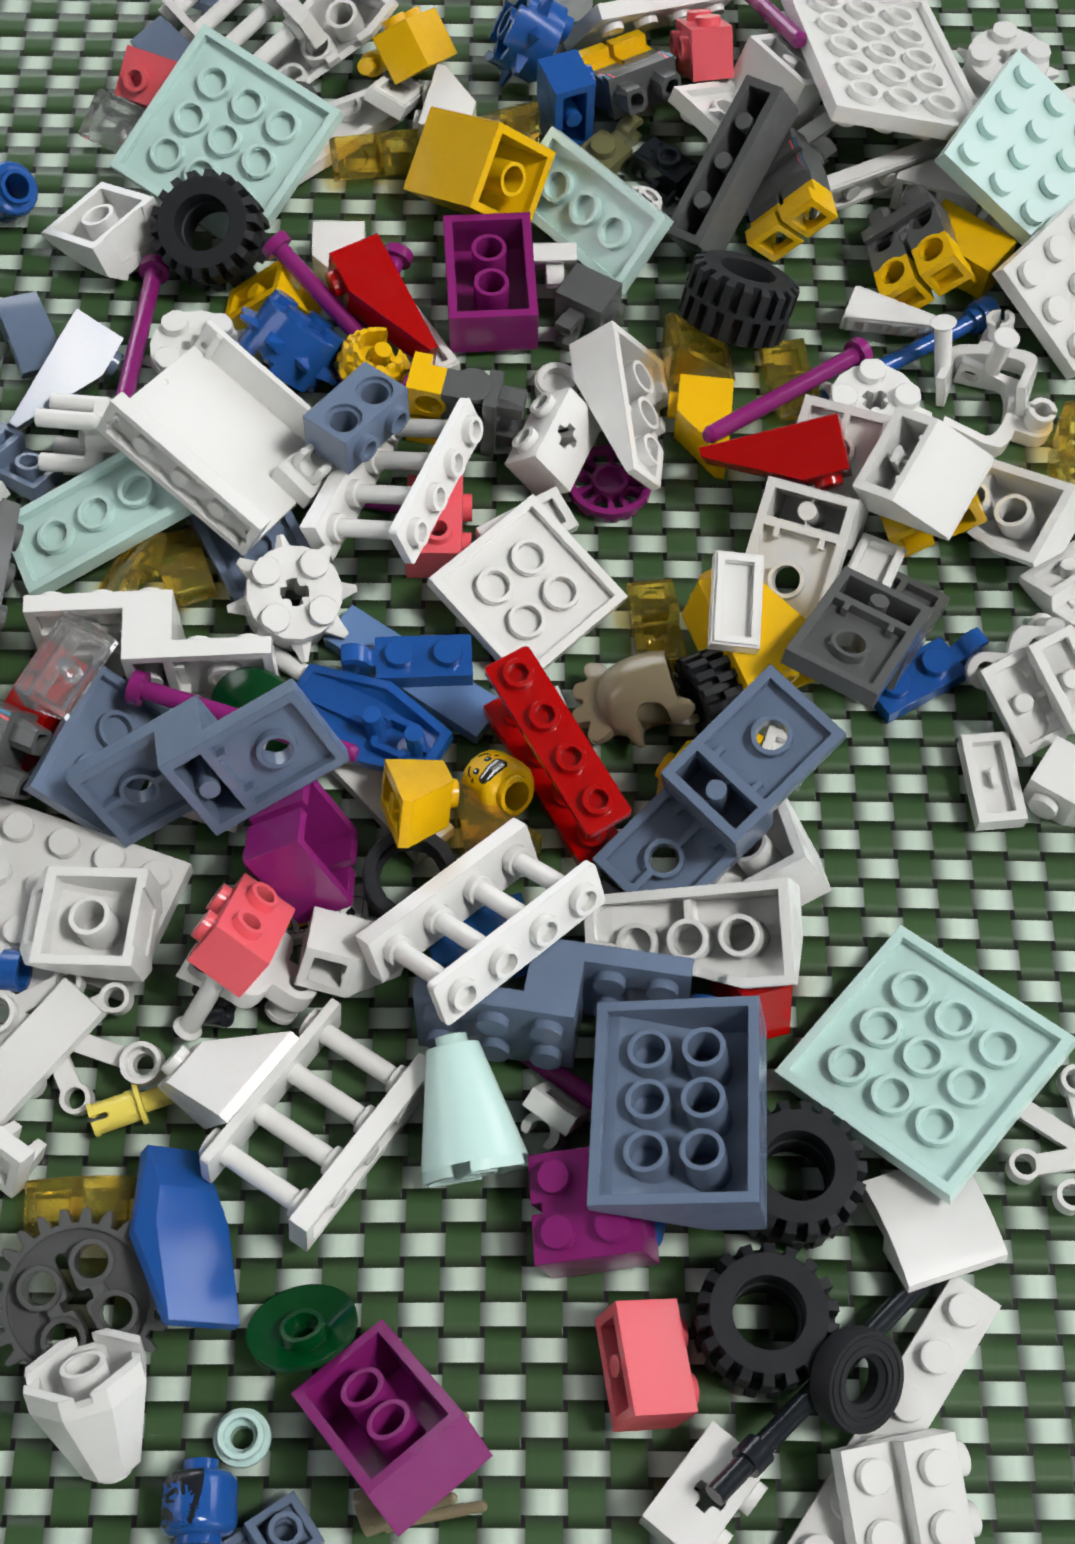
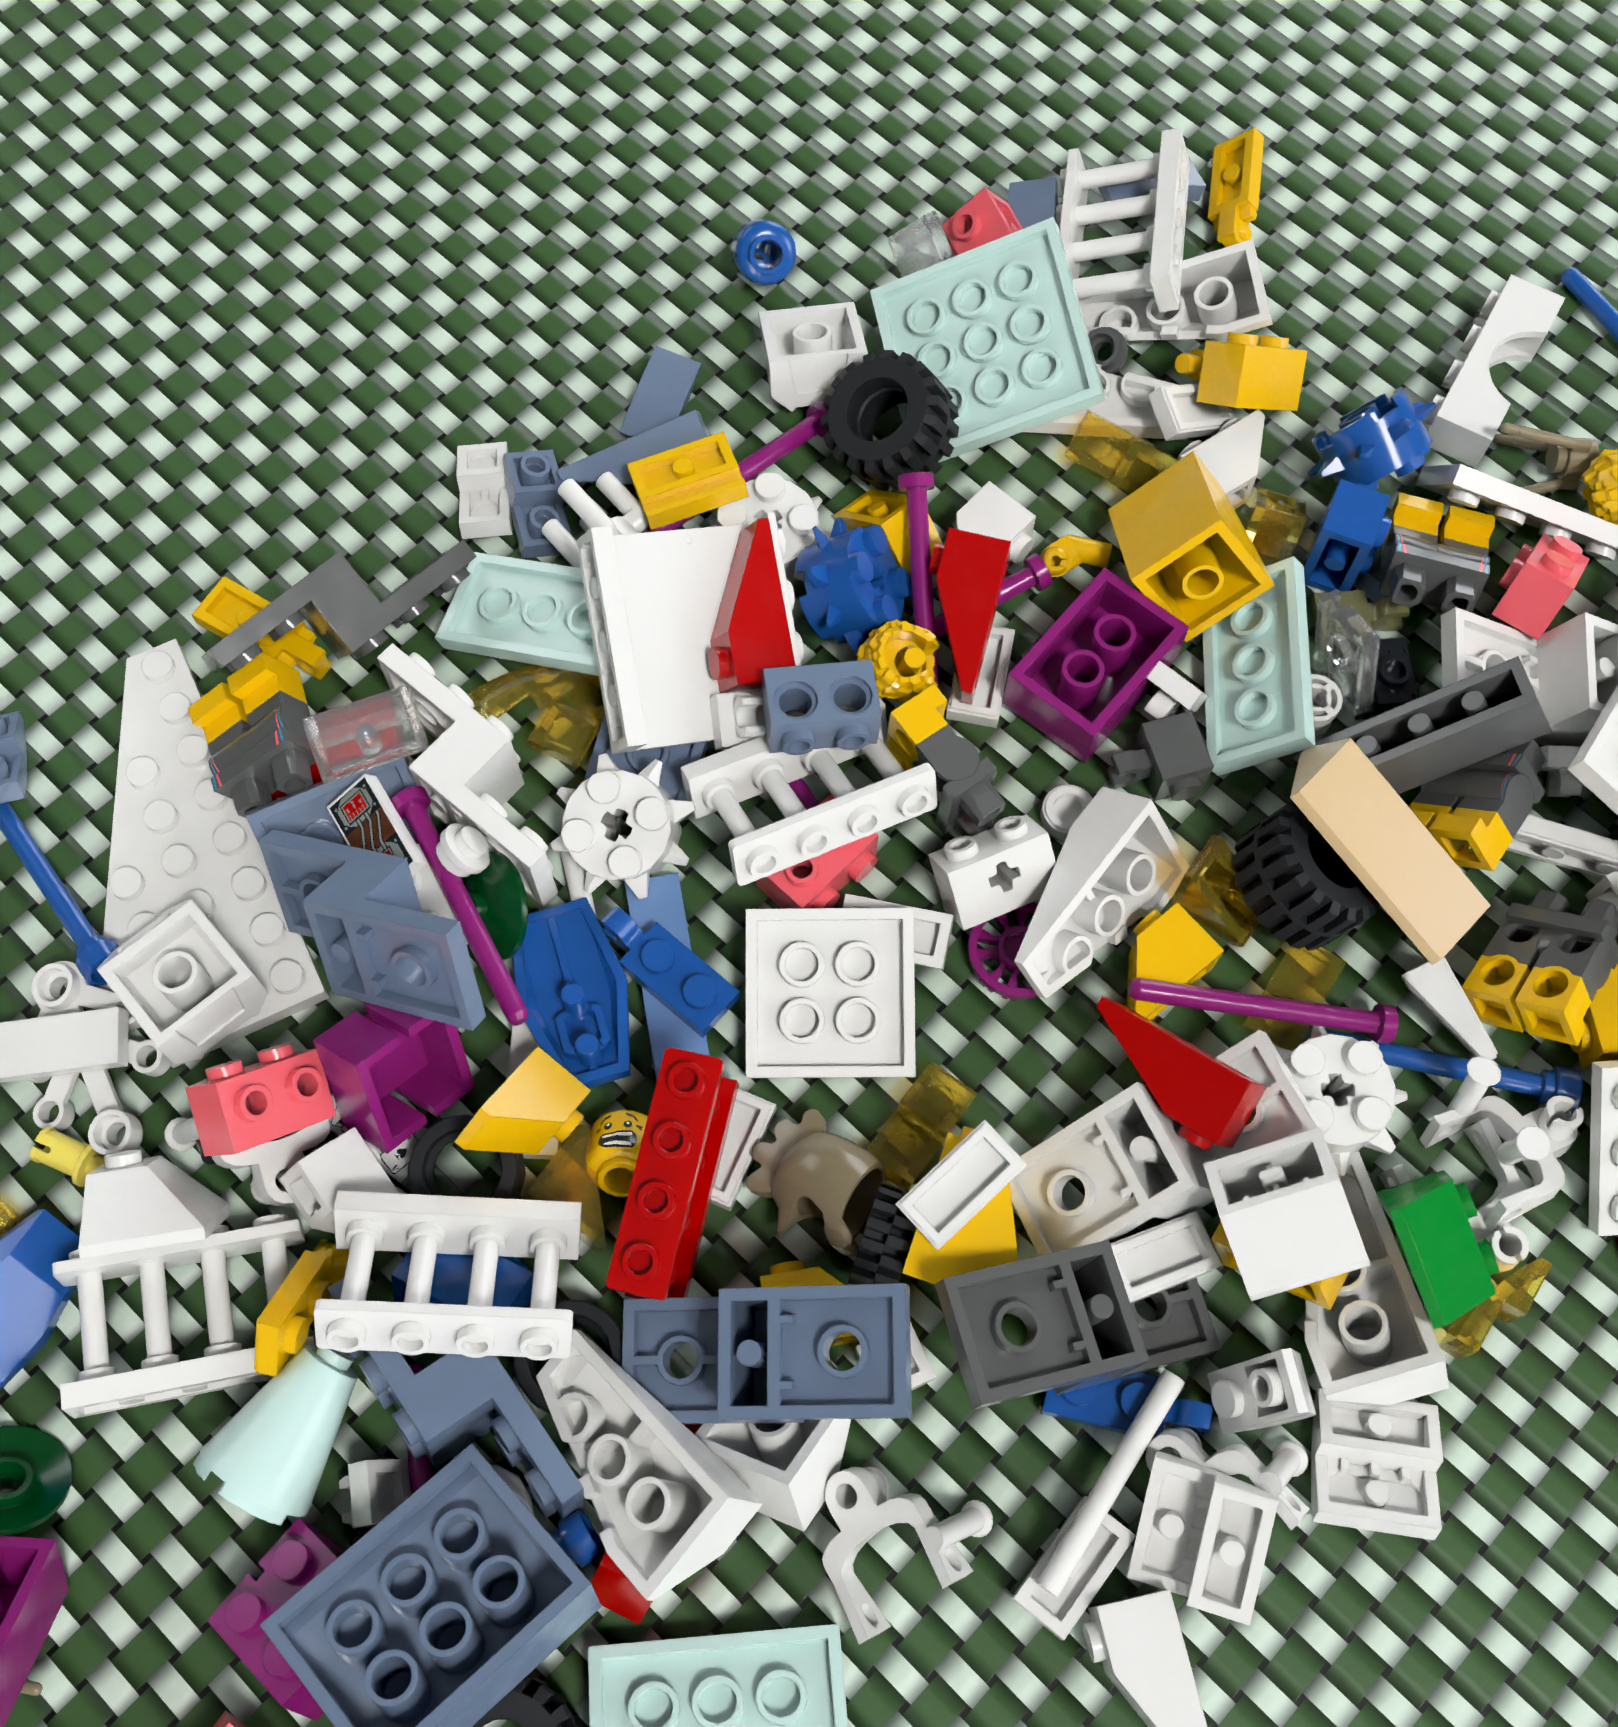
camera: 45 degrees right, 5 degrees up
none -> yellow hinge [254,1239,350,1377]
none -> tile [327,774,427,877]
none -> white plate [436,823,490,877]
none -> yellow plate [627,431,749,530]
none -> red slope [708,518,796,693]
none -> white piece [822,1466,993,1645]
none -> white bar [1036,1370,1185,1597]
none -> yellow arm [1040,534,1112,577]
none -> white slope [1207,1348,1316,1435]
none -> tan slope [1290,738,1491,965]
none -> clear plate [1313,589,1380,716]
none -> green slope [1376,1170,1499,1329]

